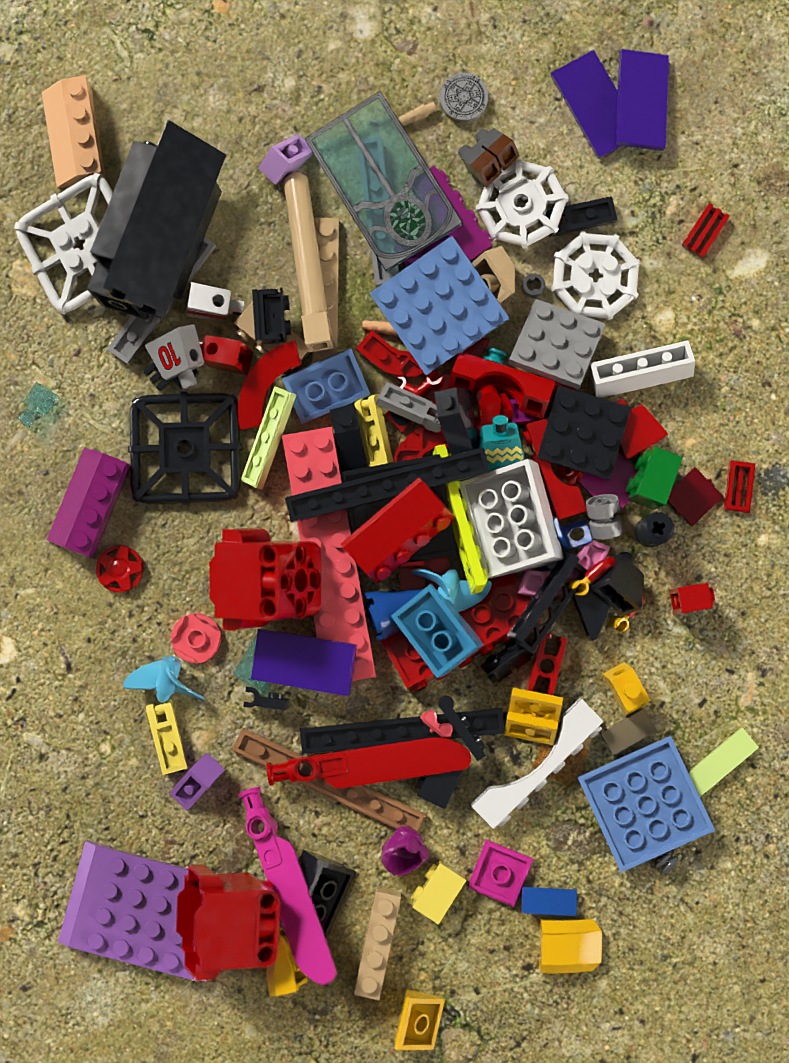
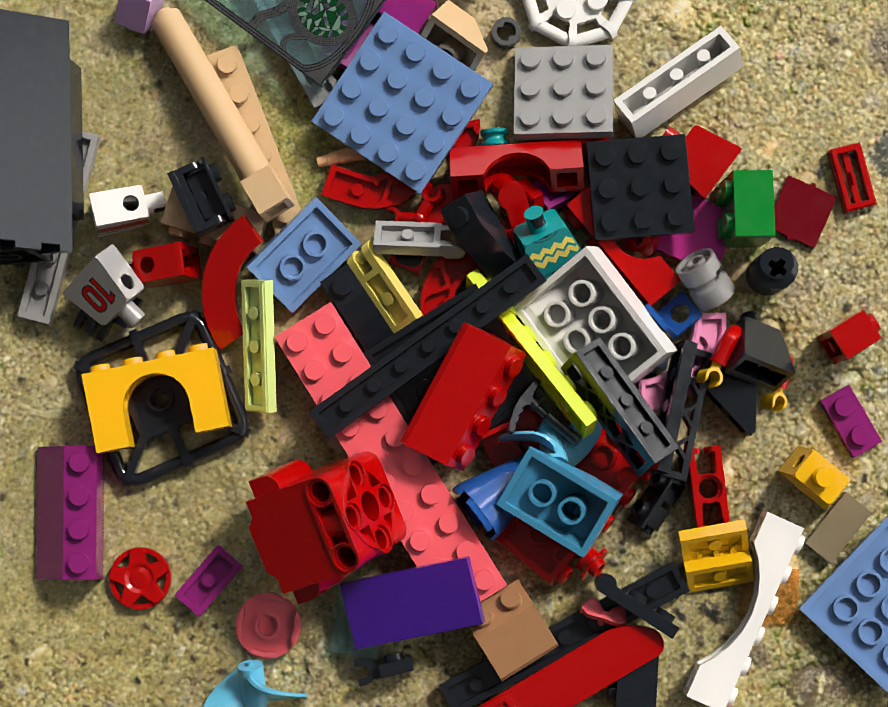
camera: 20 degrees left, 0 degrees up
none -> yellow arch [81,343,232,454]
none -> magenta plate [174,544,244,617]
none -> medium nougat slope [469,579,559,681]
none -> black piece [508,379,582,447]
none -> black fence [561,337,679,477]
none -> red plate [576,547,608,581]
none -> magenta plate [818,385,882,458]

